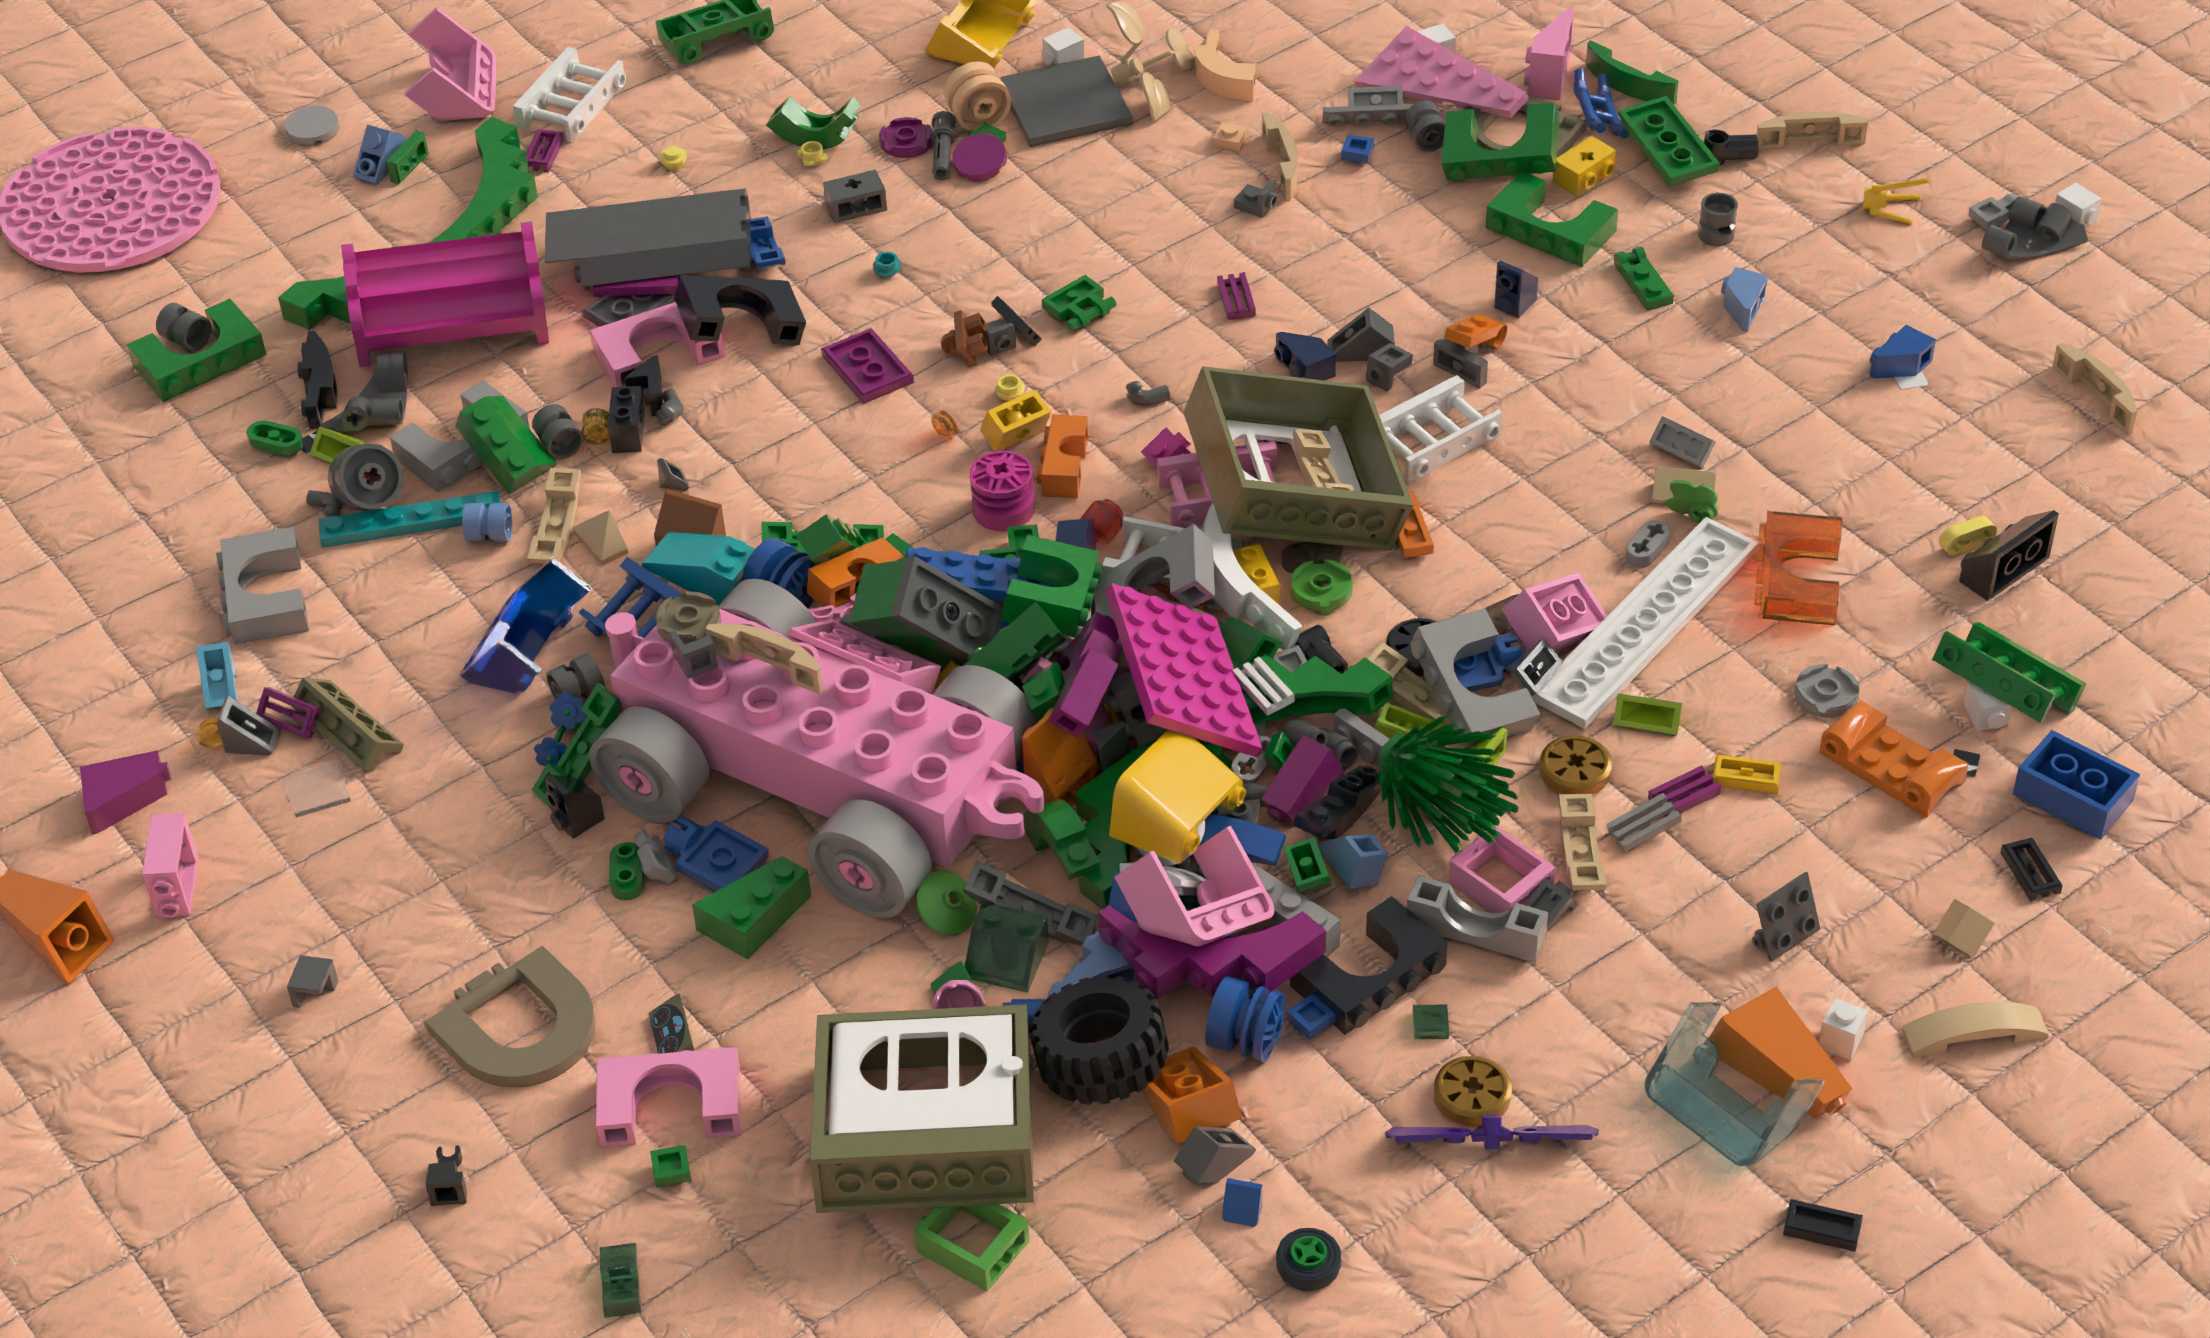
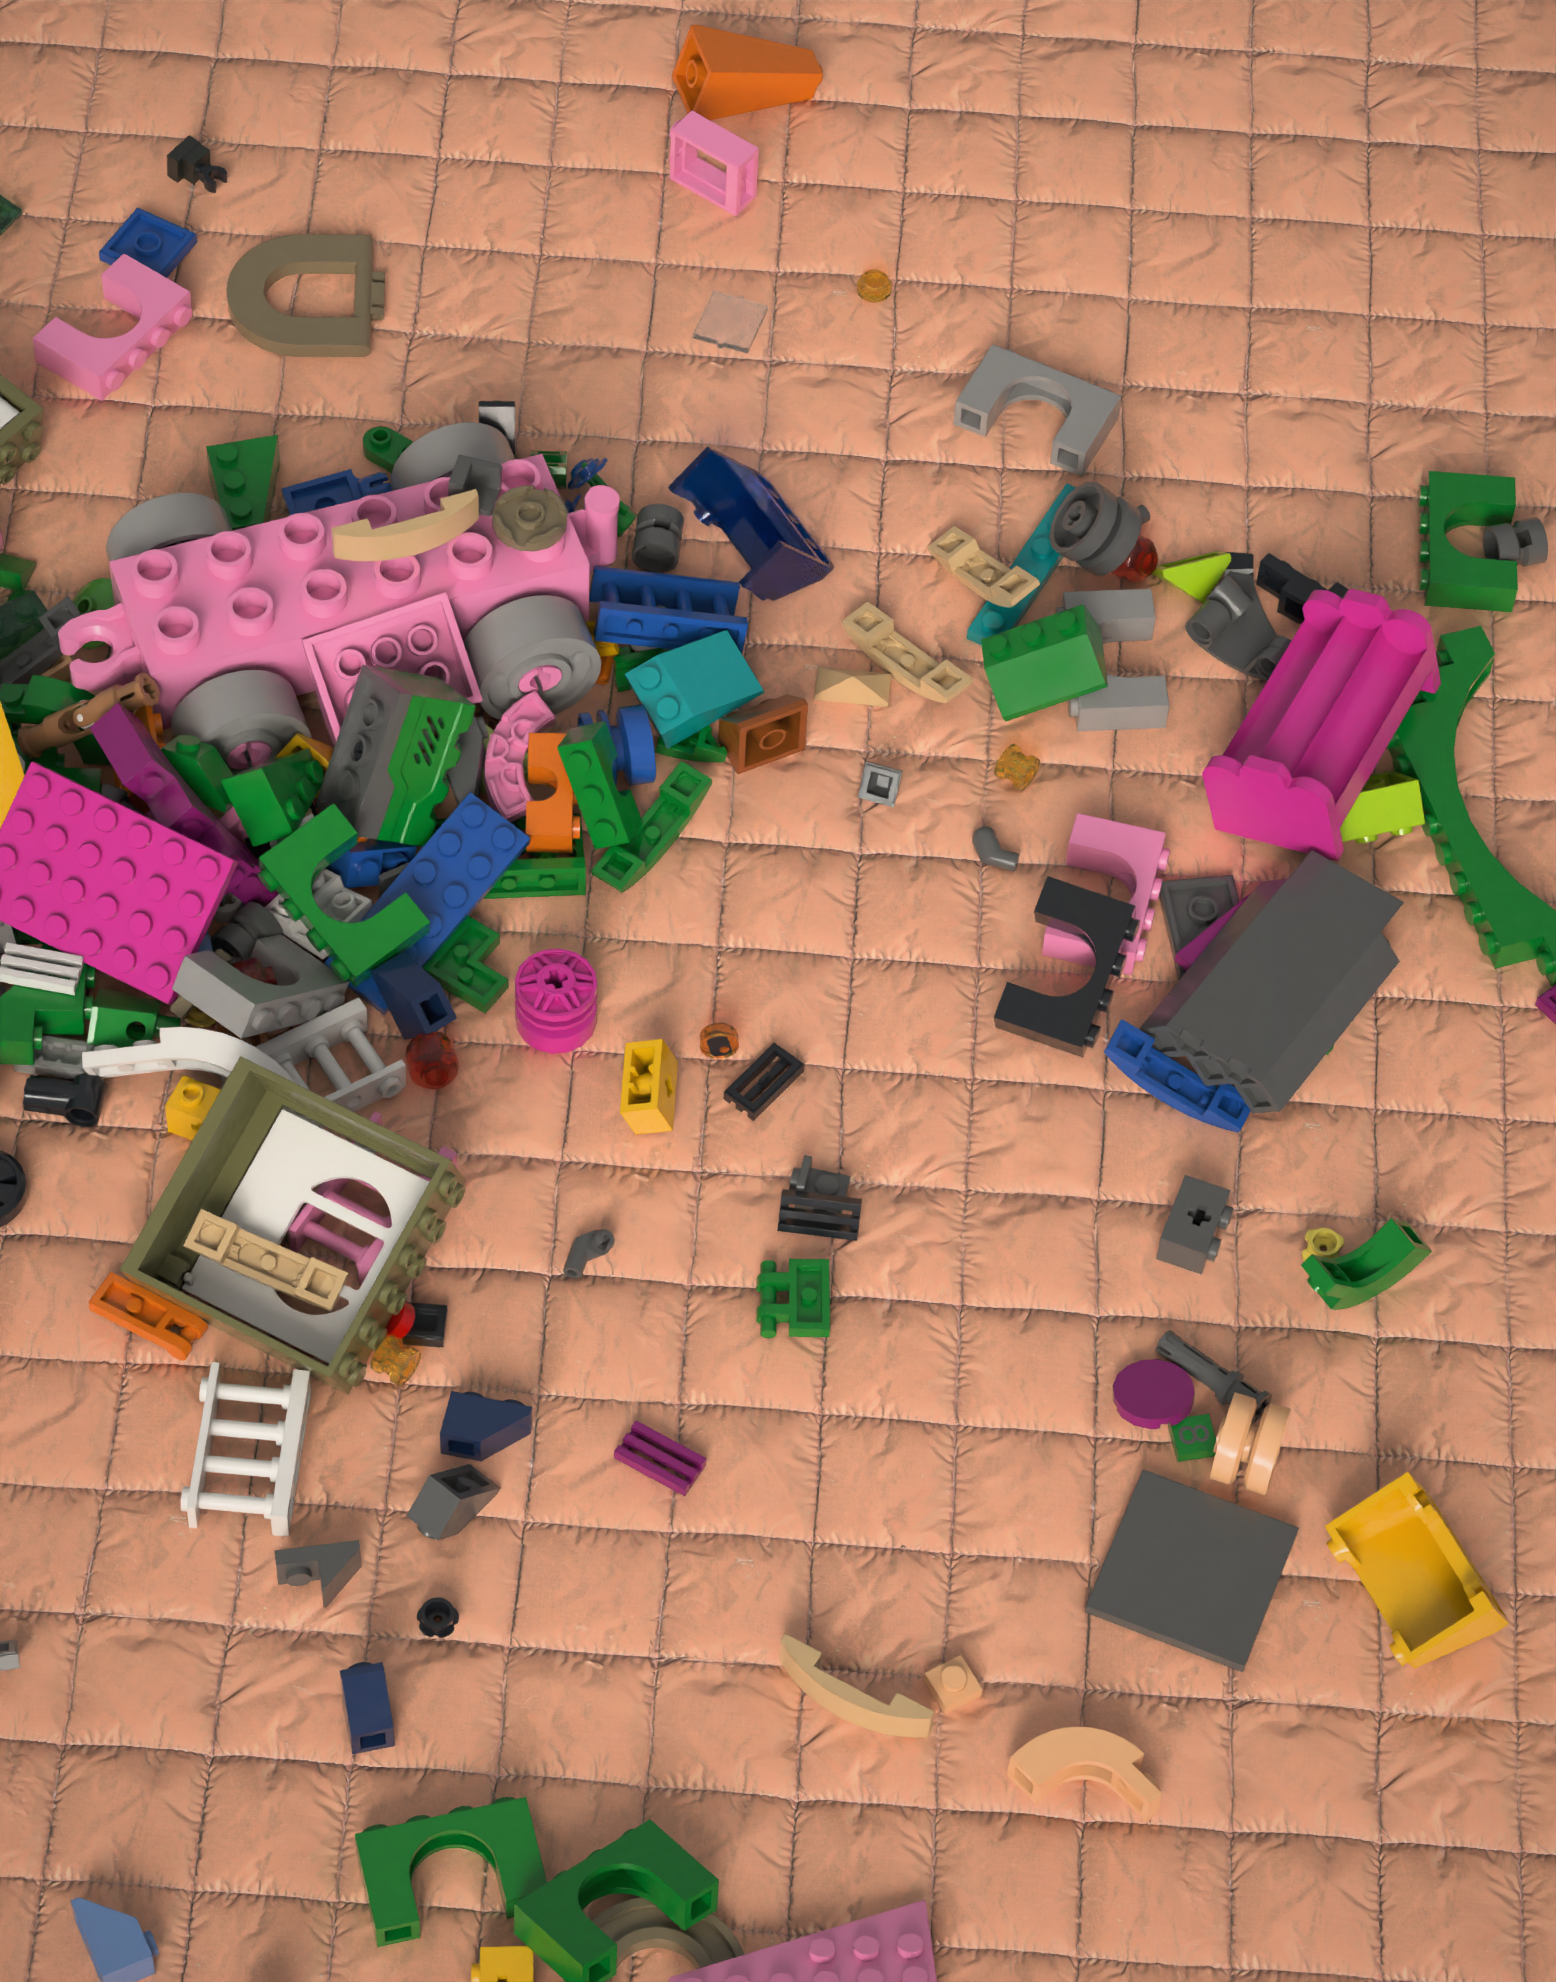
camera: 125 degrees right, 10 degrees up
magenta slope [80,750,171,834] -> none
medium azure slope [196,642,238,710] -> none
dark grey slope [216,696,281,755] -> none
green plate [246,421,304,456] -> none
magenta tile [256,687,321,738] -> none
dark grey panel [287,955,338,1007] -> none
olive fence [292,677,404,770] -> none
medium blue wheel [462,503,512,542] -> none
dark grey wheel [532,404,583,459] -> none
black brick [608,386,645,453] -> none
black slope [625,356,663,417] -> none
light grey plate [634,829,678,885] -> none
slope [648,994,694,1054] -> none
green plate [650,1145,691,1188] -> none
light yellow plate [659,146,687,170] -> none
magenta tile [821,328,914,404] -> none
teal plate [873,252,901,277] -> none
magenta tile [879,117,933,158] -> none
dark orange hips [941,310,988,367] -> none
light yellow plate [995,374,1025,401] -> none
orange arch [1037,414,1089,498] -> none
white brick [1042,27,1084,66] -> none
tan plant [1106,2,1195,121] -> none
dark pink bracket [1141,427,1191,469] -> none
dark grey bracket [1234,181,1278,218] -> none
bright green plate [1291,559,1353,615] -> none
light grey bracket [1322,86,1413,125] -> none
blue plate [1341,135,1374,164] -> none
dark grey bracket [1366,343,1413,391] -> none
dark grey wheel [1405,100,1445,152] -> none
orange plate [1444,314,1508,349] -> none
green plate [1613,247,1674,310] -> none
none -> medium nougat piece [17,672,160,760]
none -> blue plate [99,207,197,278]
none -> black plate [417,1597,459,1638]
none -> black tile [723,1043,804,1121]
none -> tan slope [927,525,1040,607]

